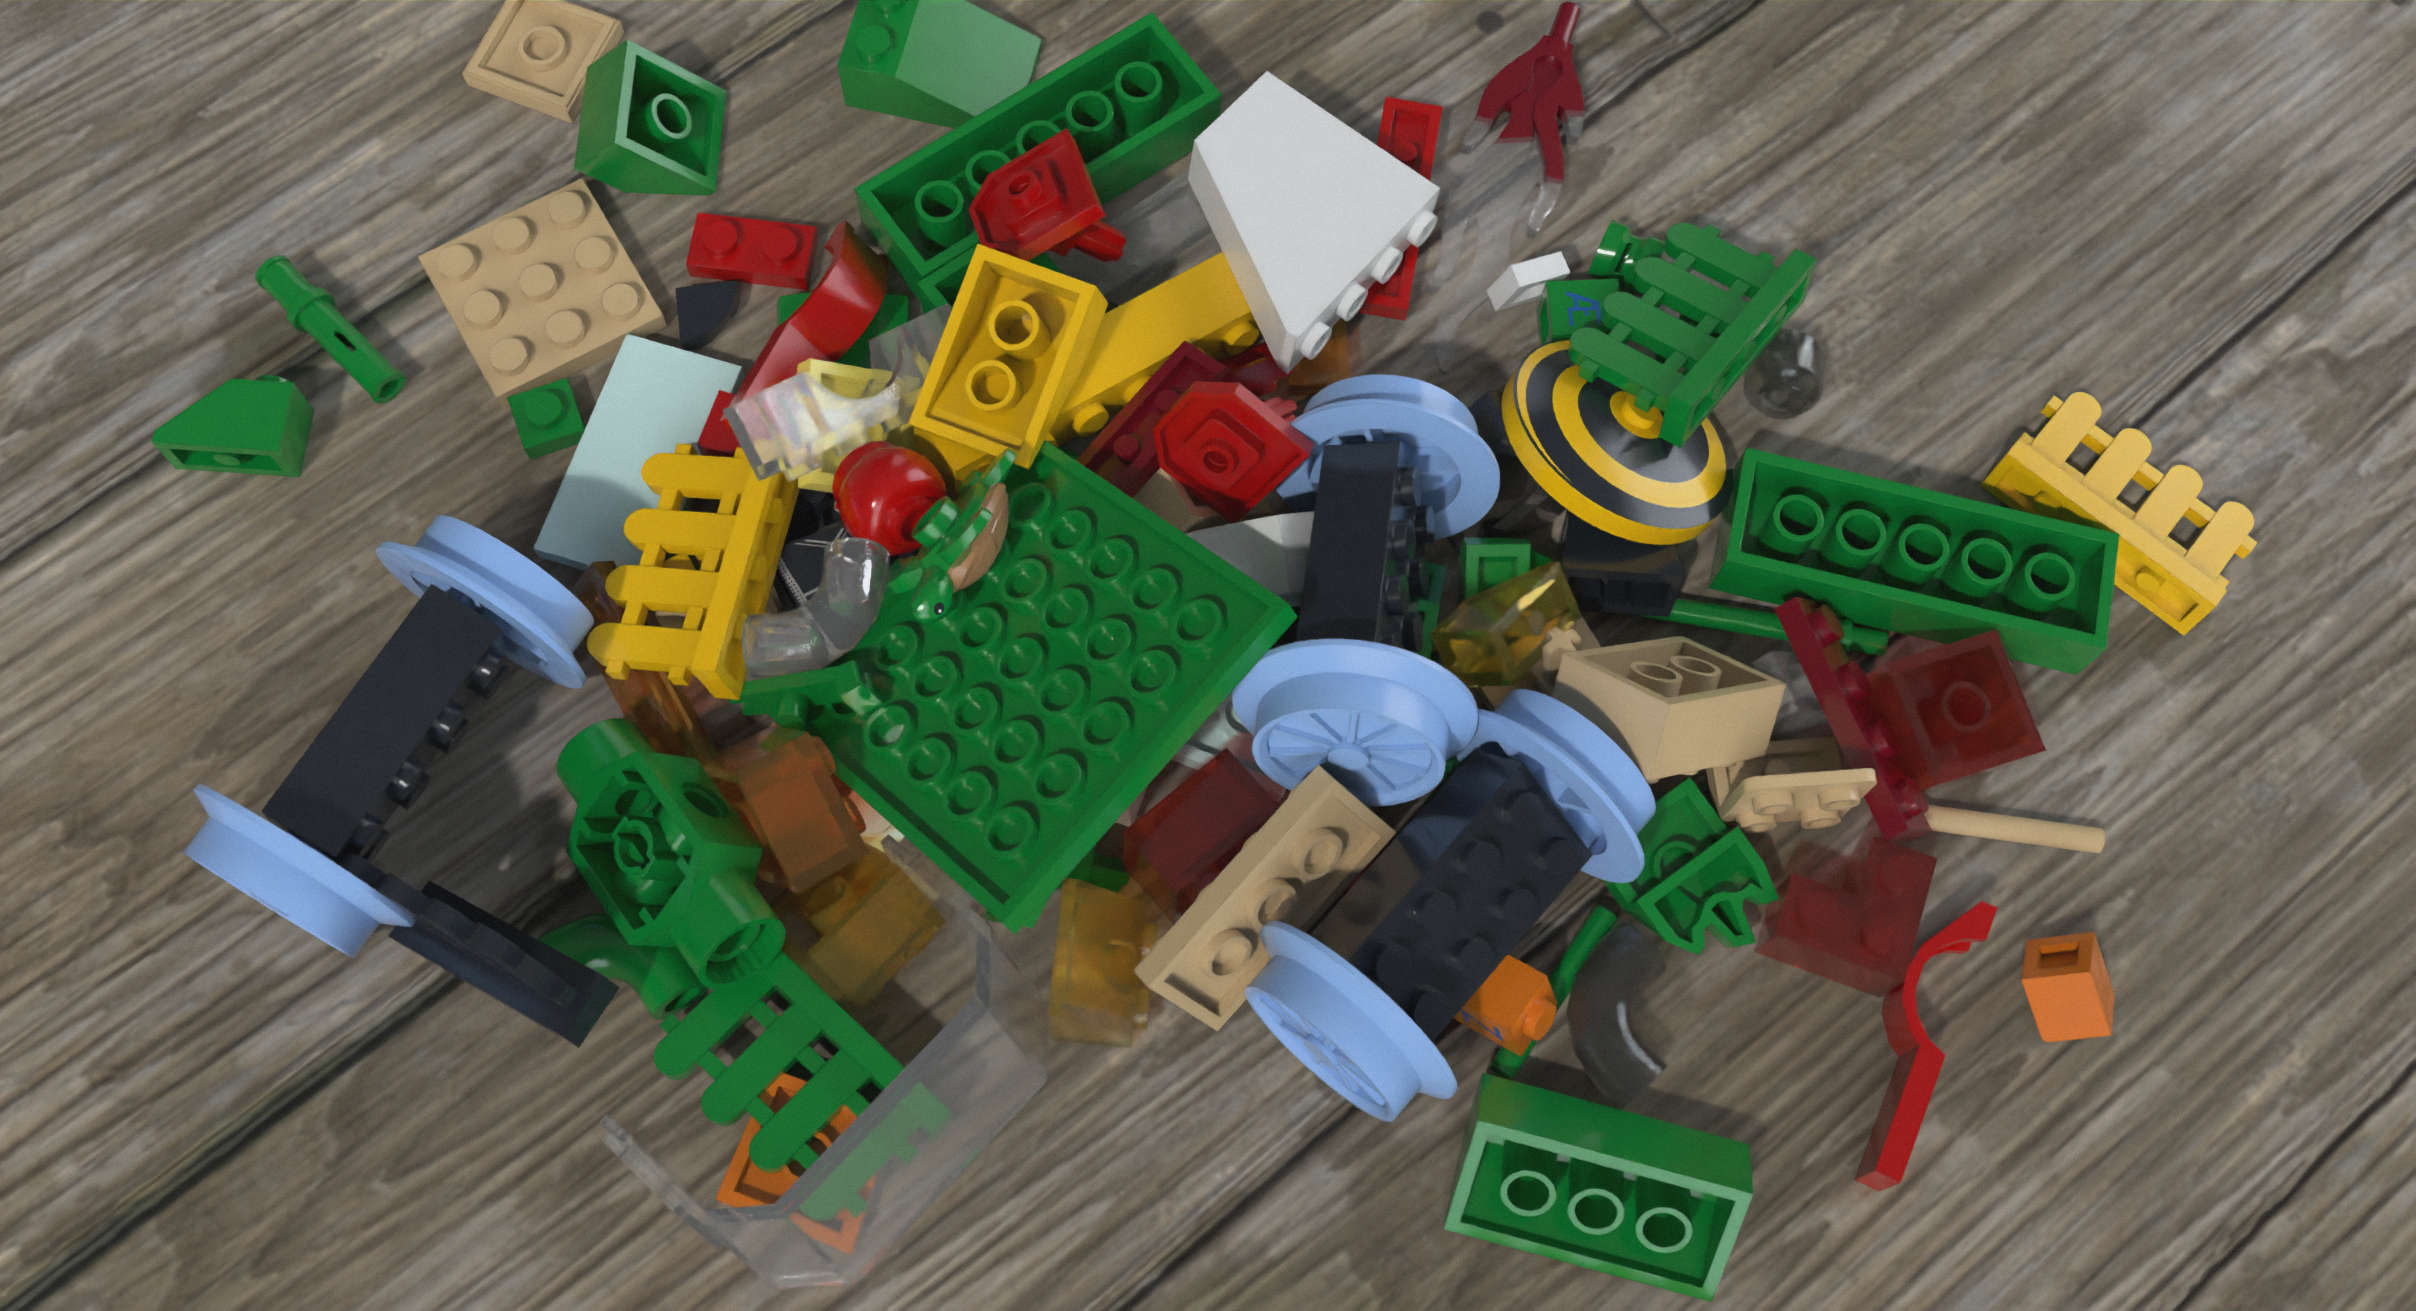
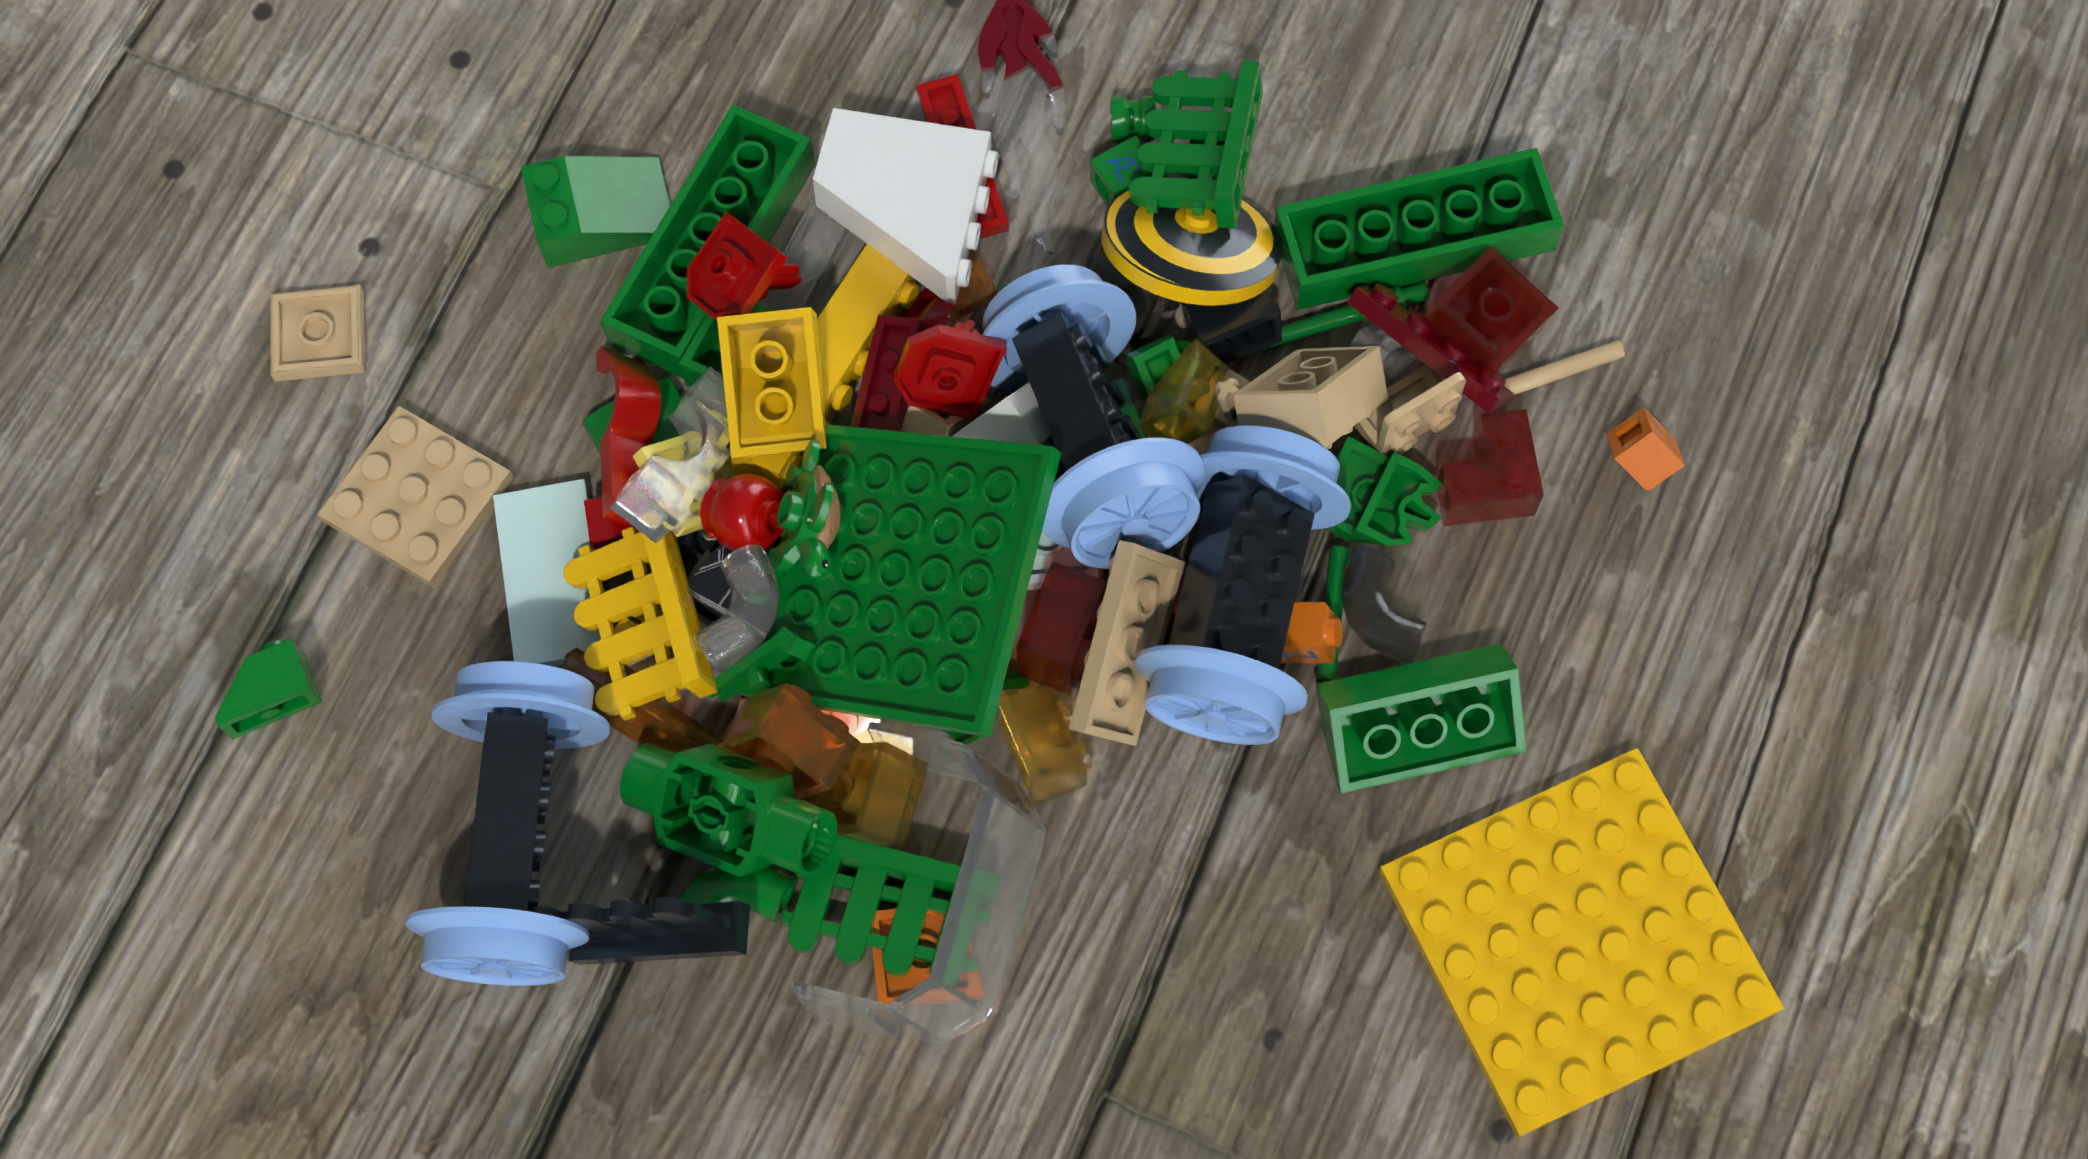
camera: 20 degrees left, 0 degrees up
green pin [255,255,406,404] -> none
green plate [507,377,586,460] -> none
green slope [574,39,726,196] -> none
black tile [675,280,739,351] -> none
red plate [686,212,819,290] -> none
white tile [1487,251,1570,311] -> none
clear smoke head [1743,328,1825,420] -> none
red piece [1855,901,1998,1192] -> none
yellow fence [1980,392,2258,636] -> none

